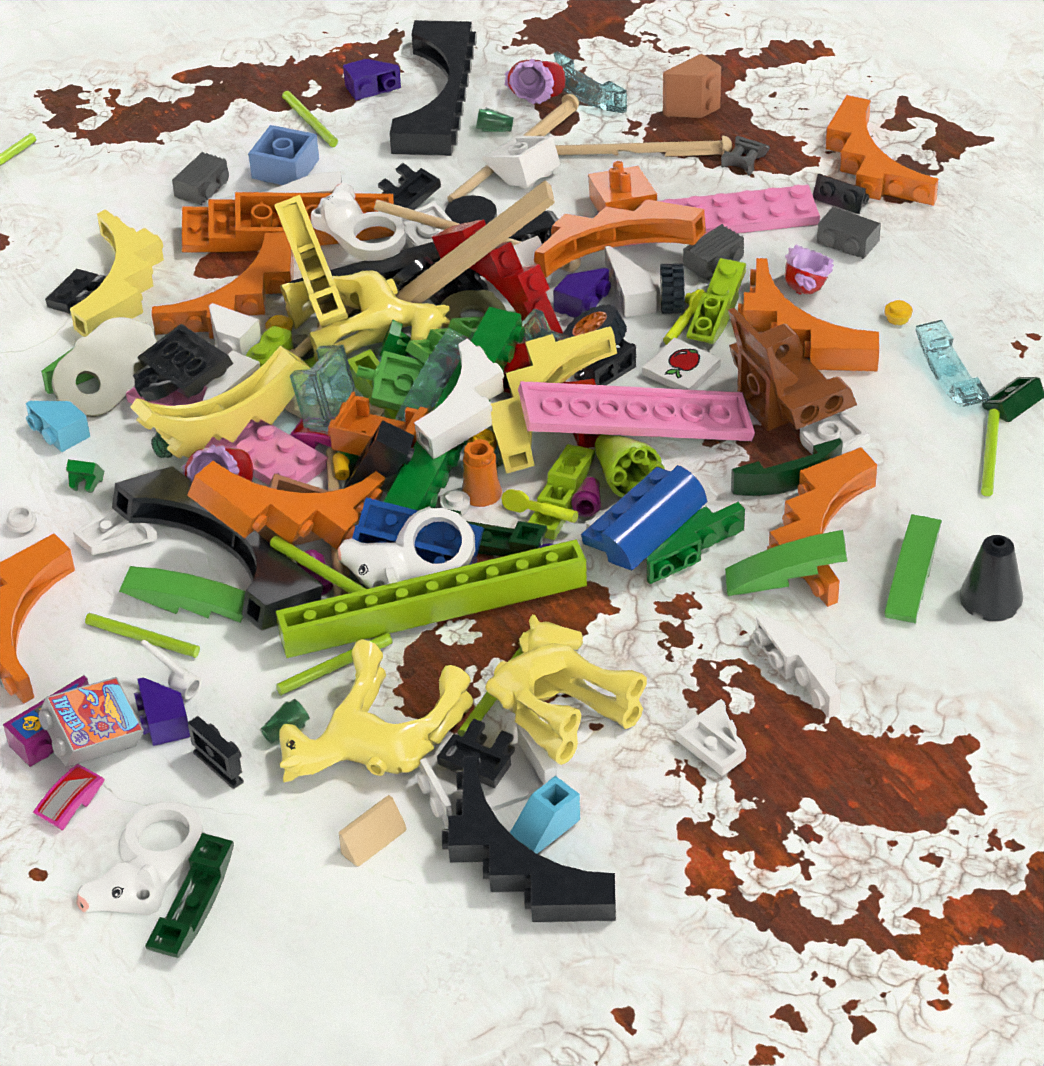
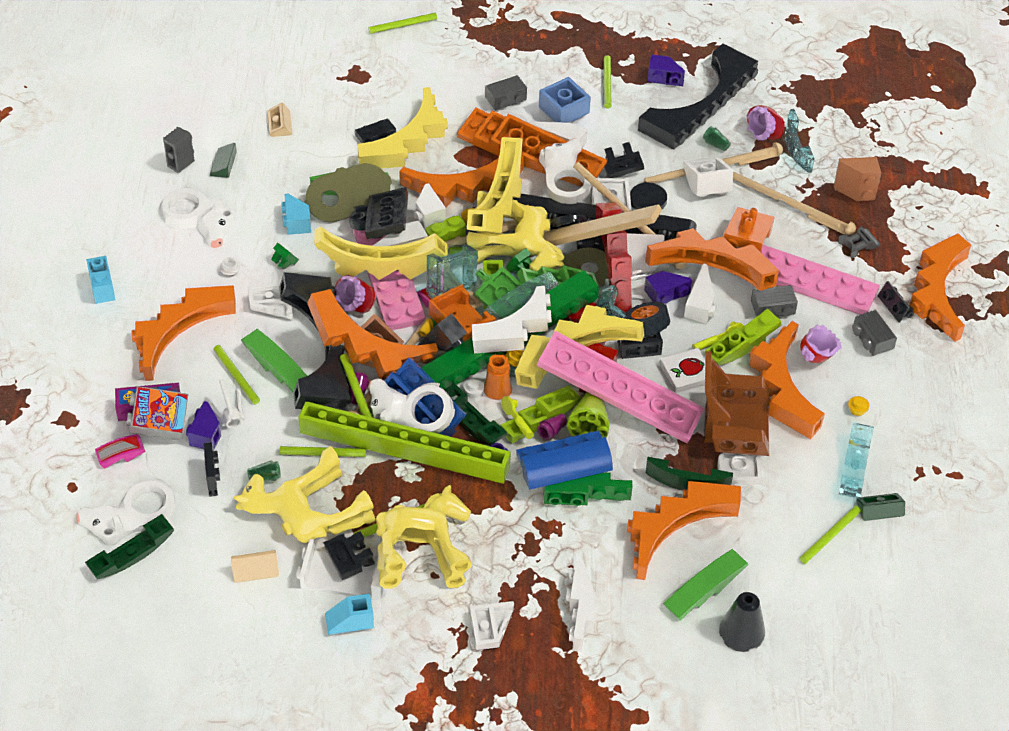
camera: 30 degrees right, 5 degrees up
black arch [442,756,616,922] -> none
black wheel [660,263,685,314] -> none
bright green slope [725,530,848,596] -> none

